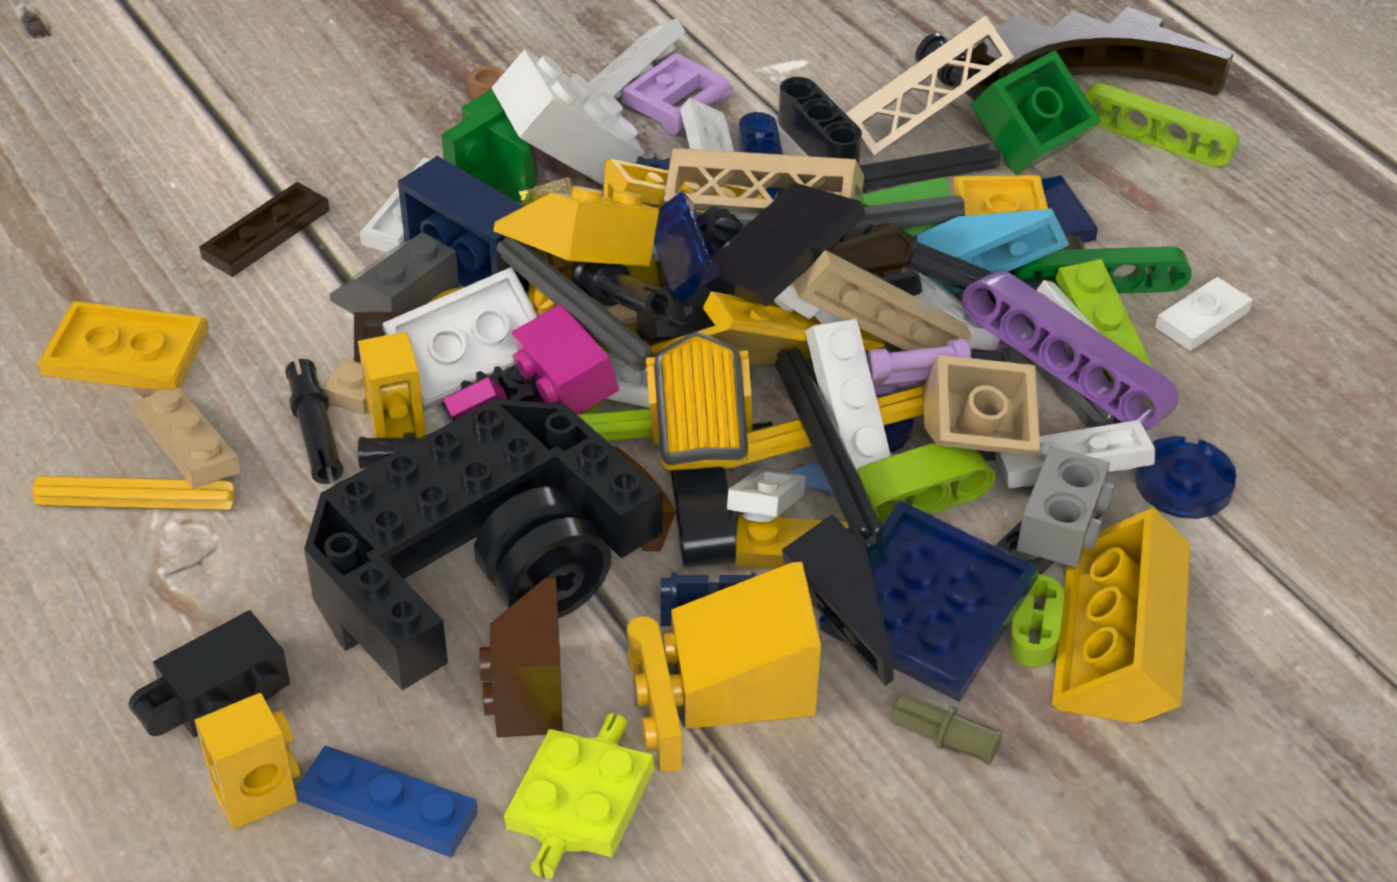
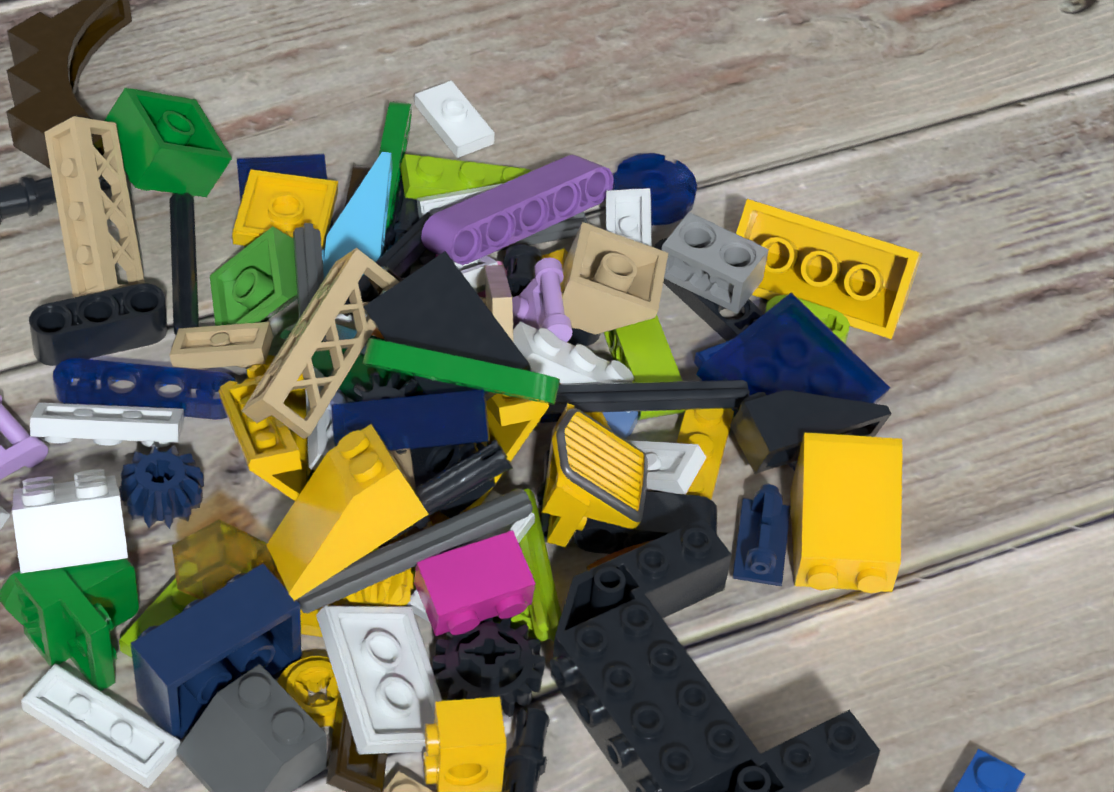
camera: 85 degrees left, 5 degrees up
dark pink plate [444,377,508,420] -> none
black wheel [474,487,611,619] -> none
reddish brown slope [479,578,563,737] -> none
neon yellow plate [504,713,655,879] -> none
yellow plate [627,616,682,772] -> none
olive axle [890,693,1003,765] -> none
lime beam [1084,83,1239,167] -> none
none -> green beam [363,338,560,405]

